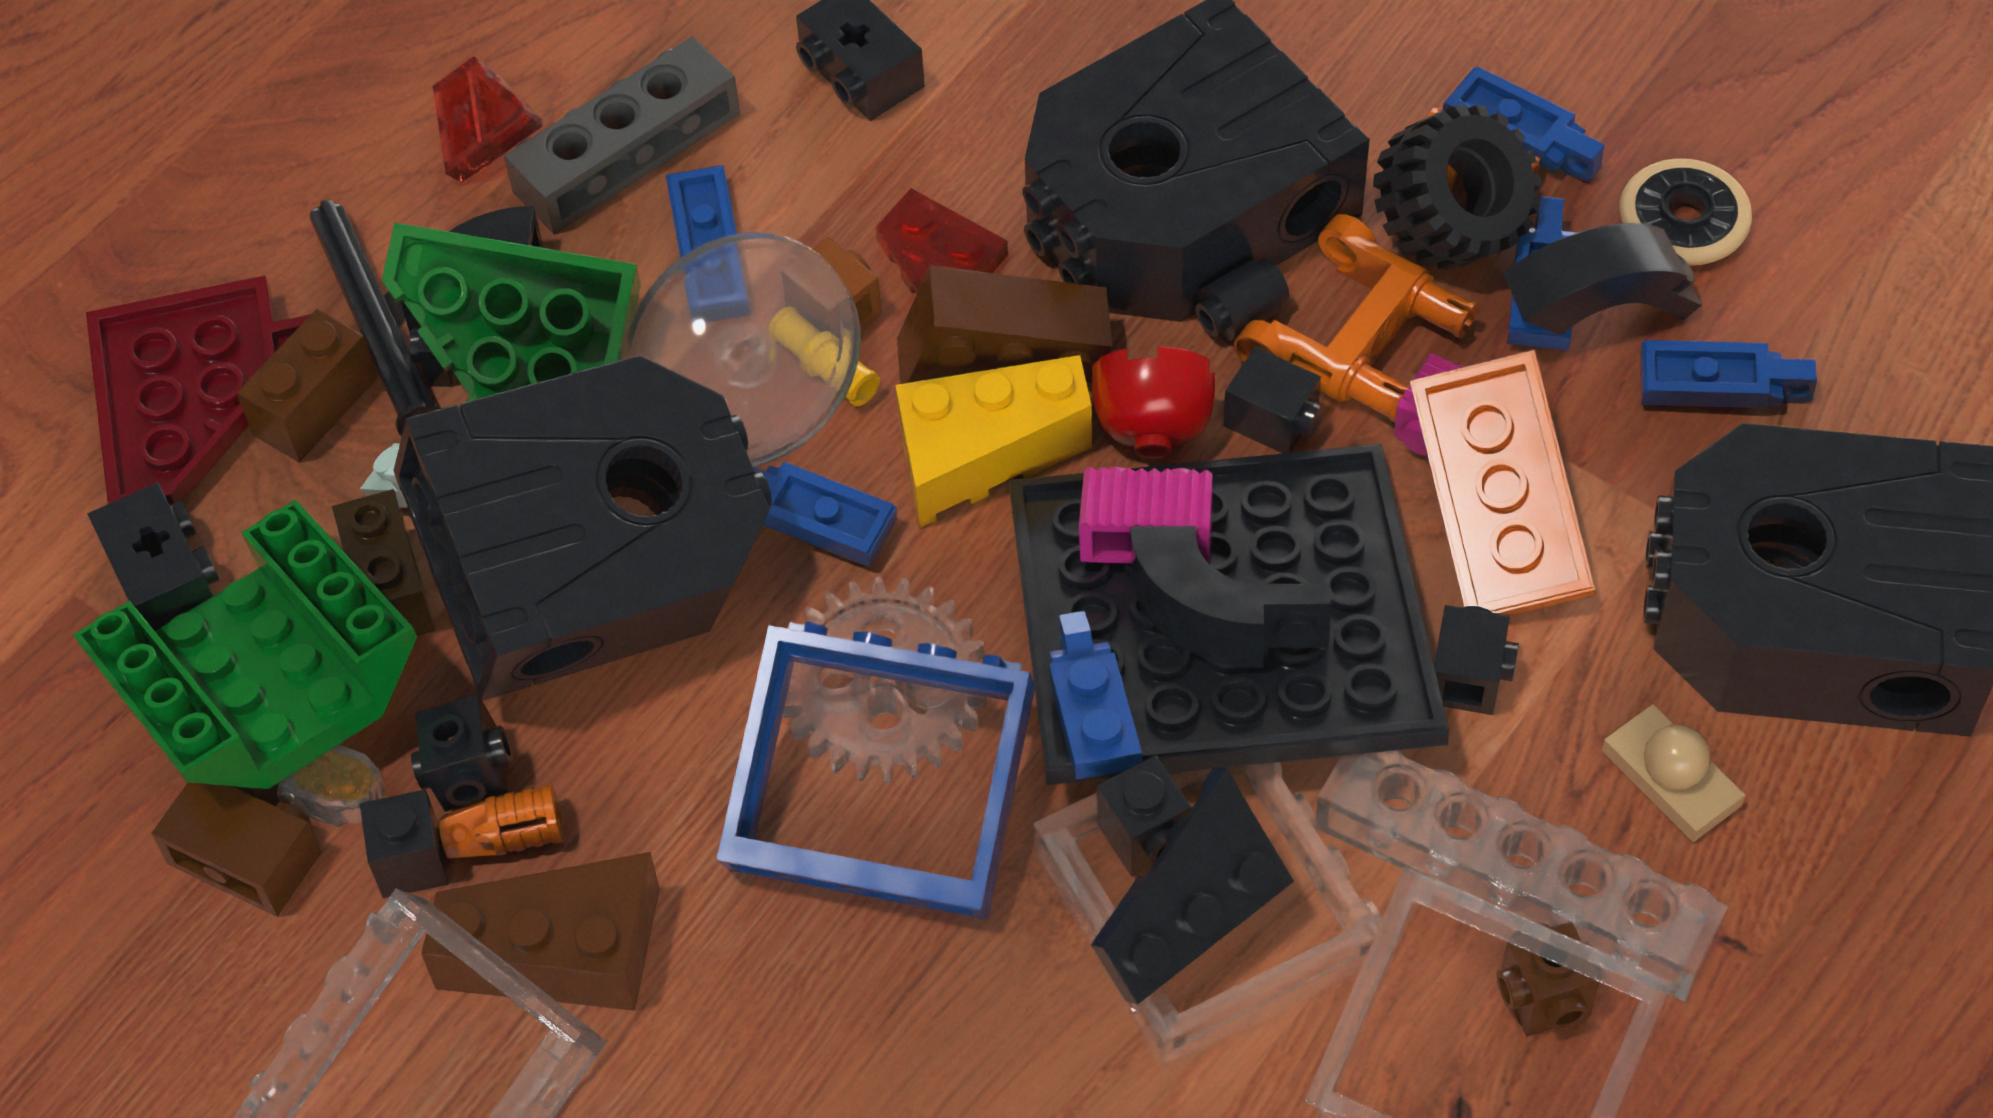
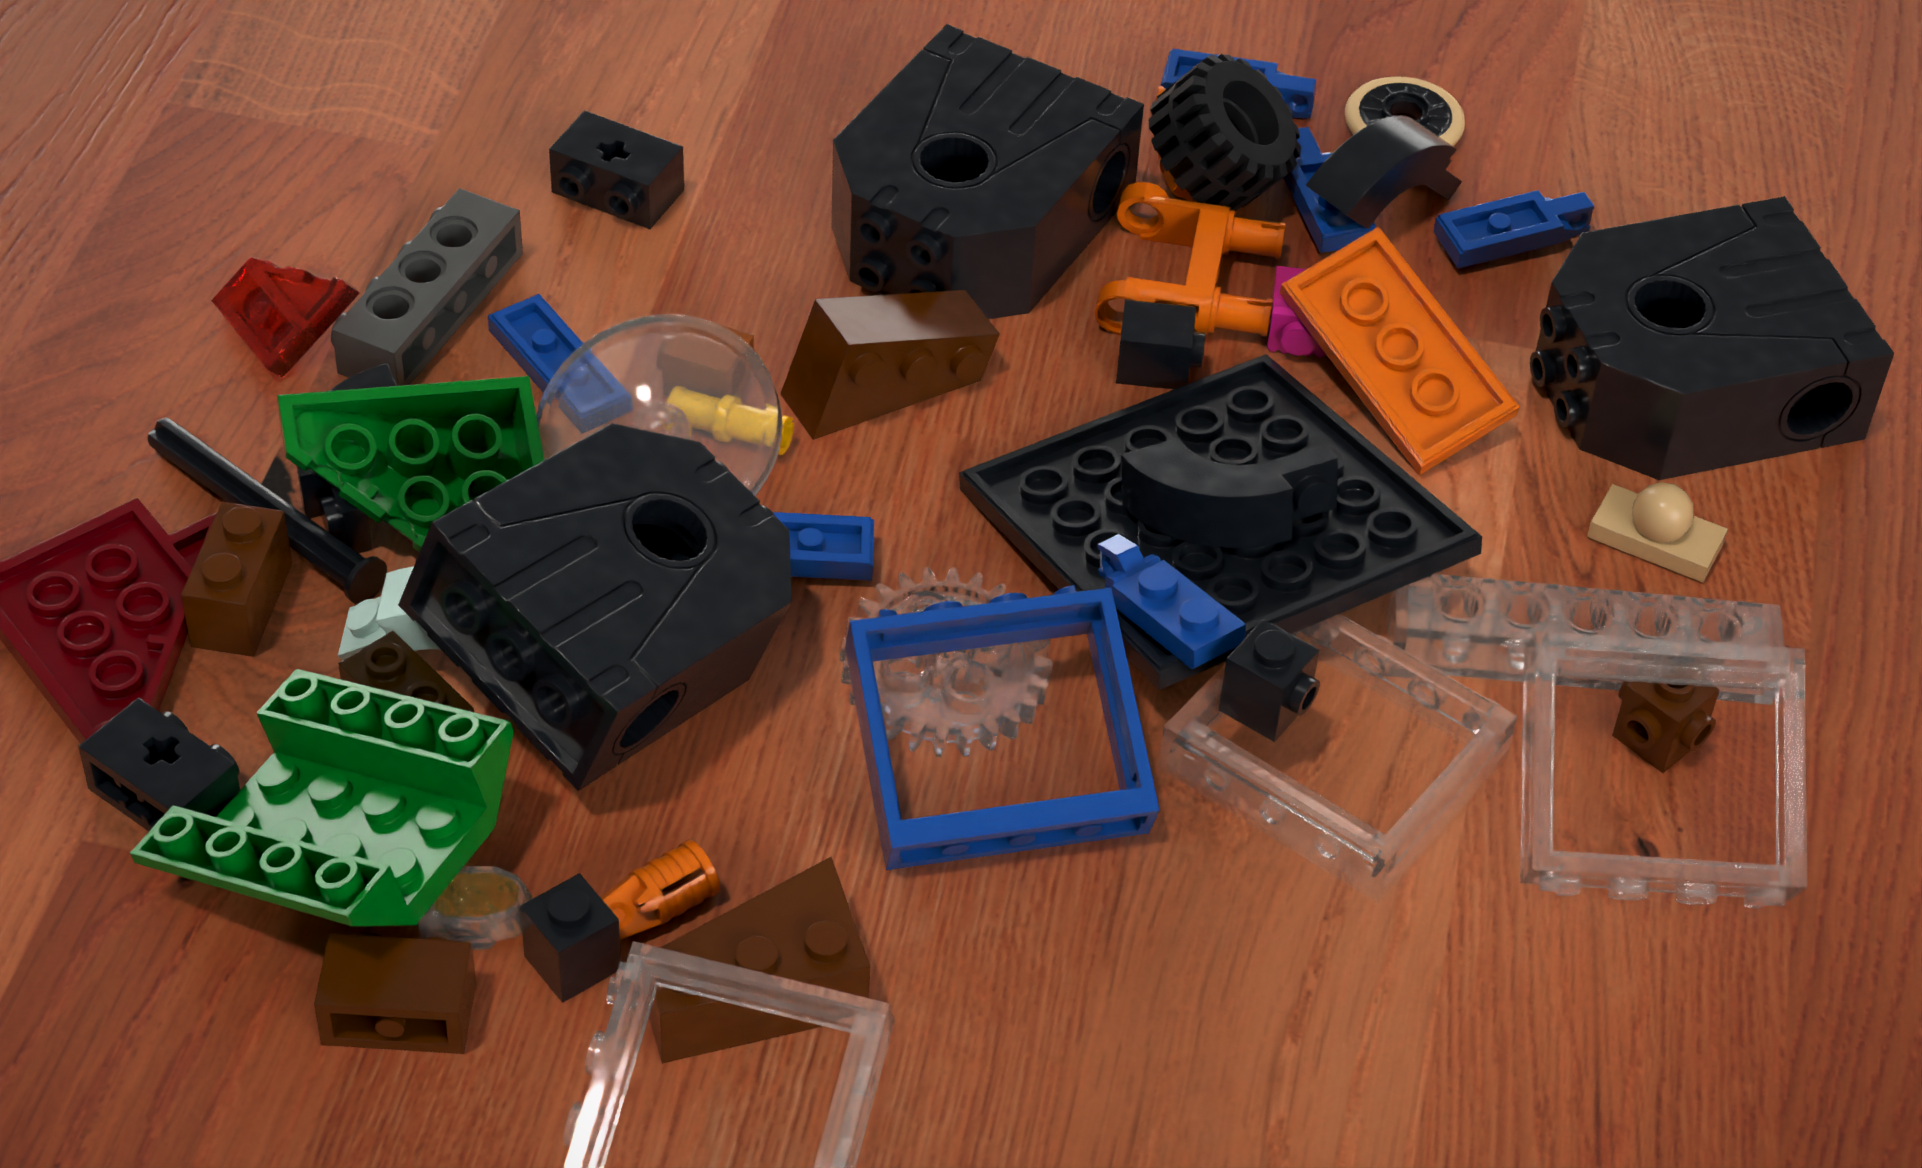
camera: 30 degrees left, 10 degrees down
black brick [411,694,513,812] -> none
clear red wing [876,188,1008,294] -> none
yellow wedge [895,355,1092,529] -> none
dark pink brick [1079,466,1213,565] -> none
black wing [1091,766,1294,1005] -> none
red cylinder [1092,346,1215,459] -> none
black brick [1195,258,1289,341] -> none
black brick [1434,605,1519,715] -> none

